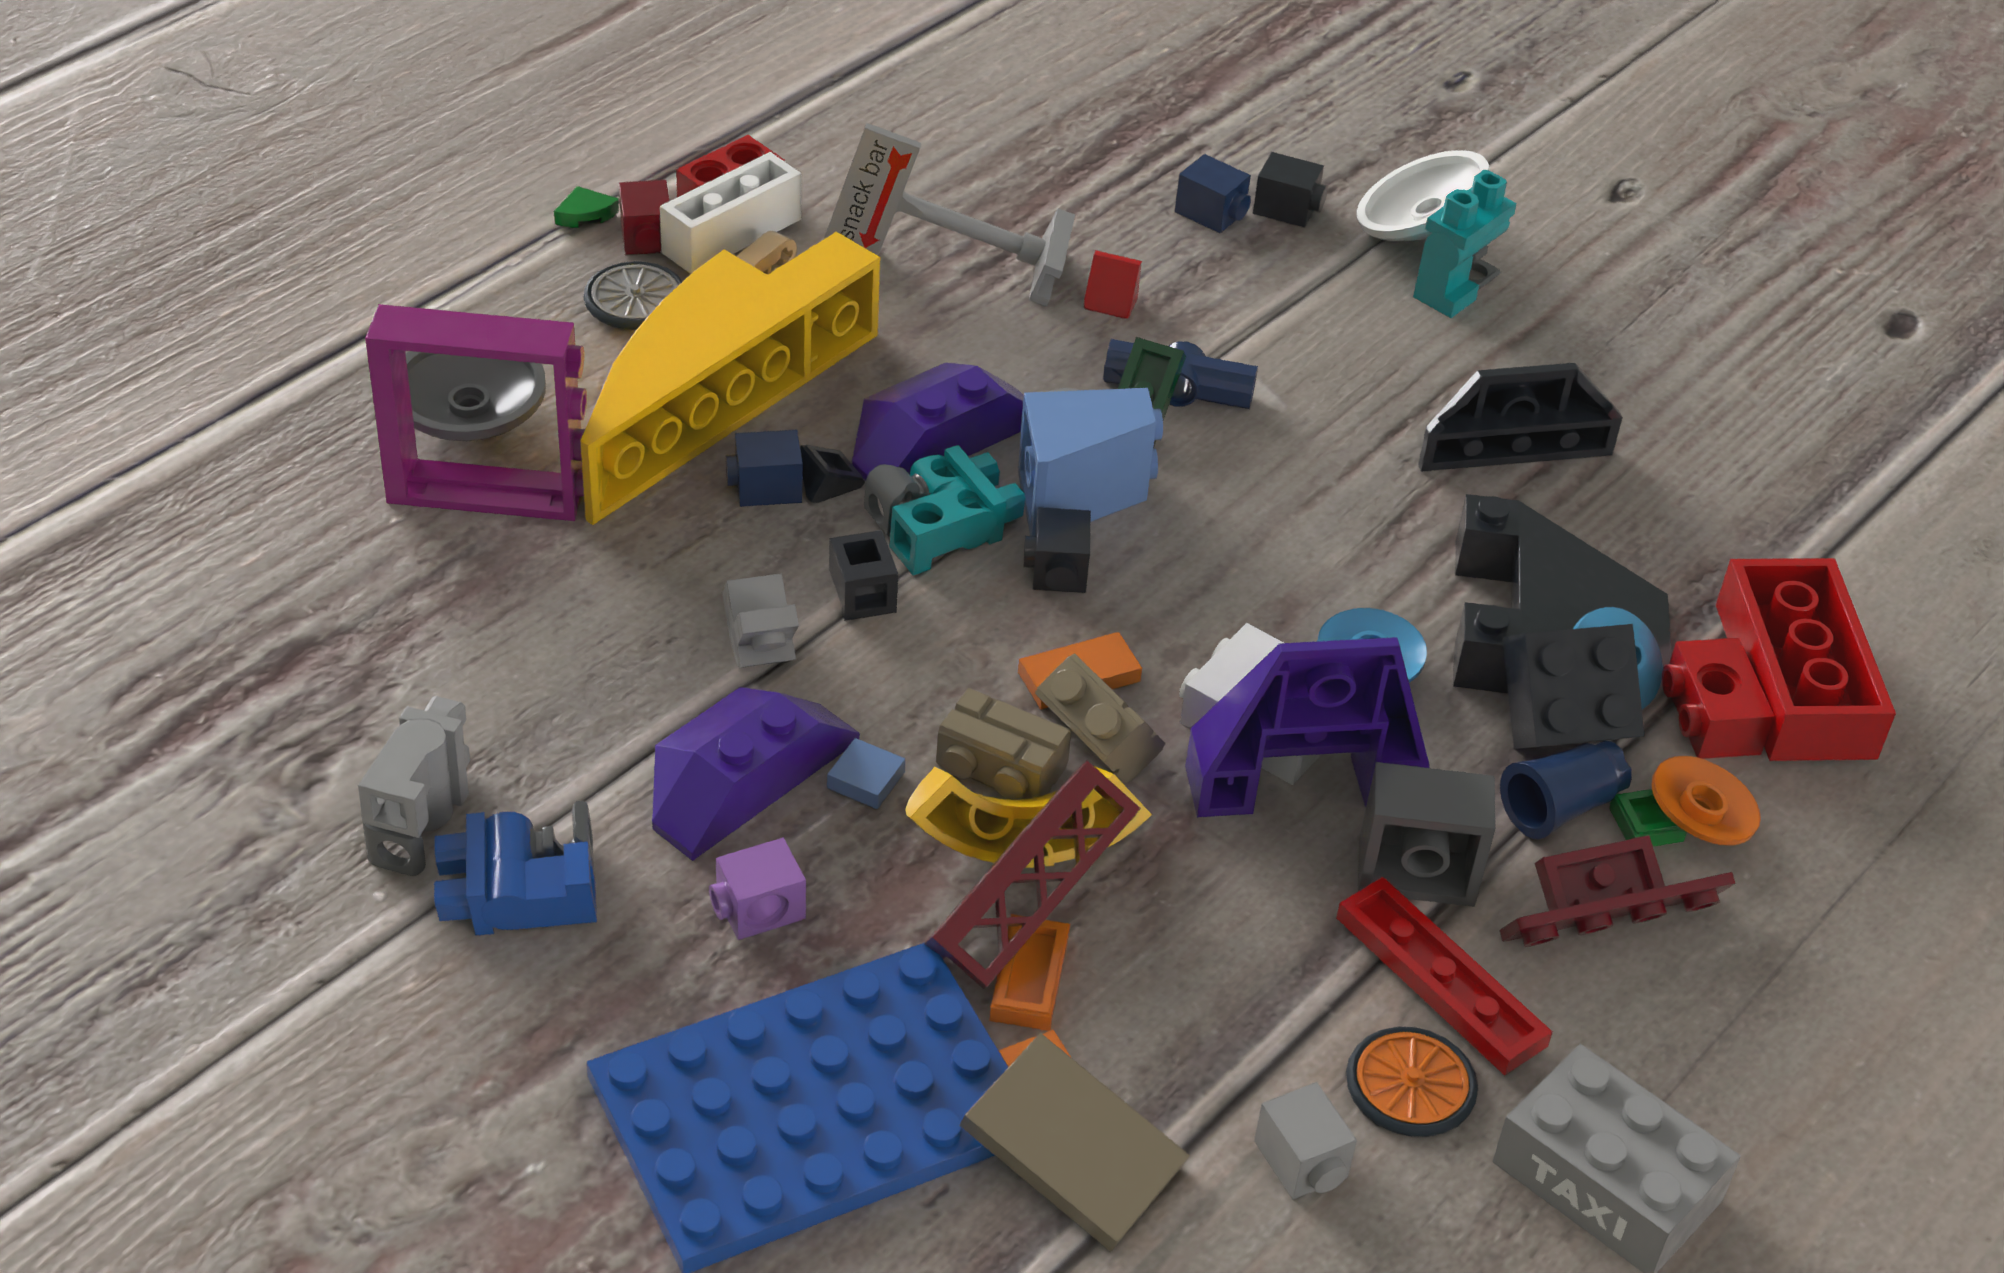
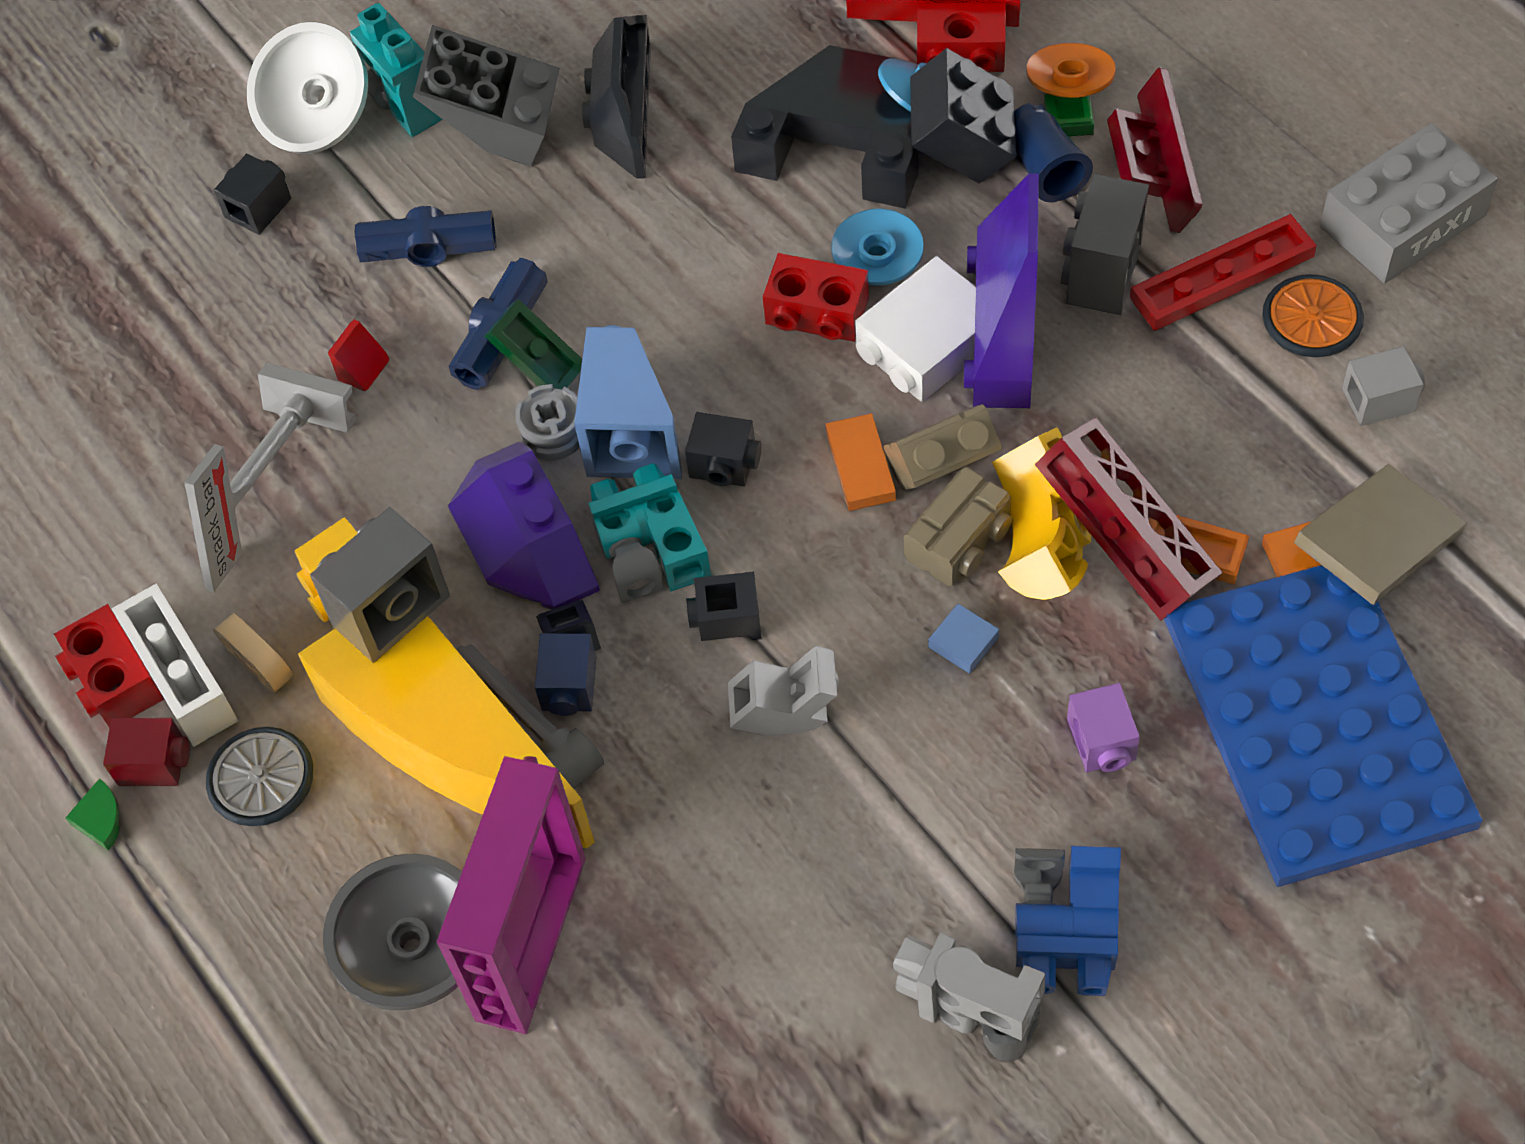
camera: 70 degrees left, 15 degrees up
dark purple wedge [652,687,860,861] -> none
dark blue brick [1174,154,1251,234] -> none
none -> dark grey brick [309,507,450,663]
none -> dark blue piece [355,206,497,267]
none -> dark grey slope [413,25,560,167]
none -> dark grey axle [456,644,604,789]
none -> red brick [762,253,869,342]

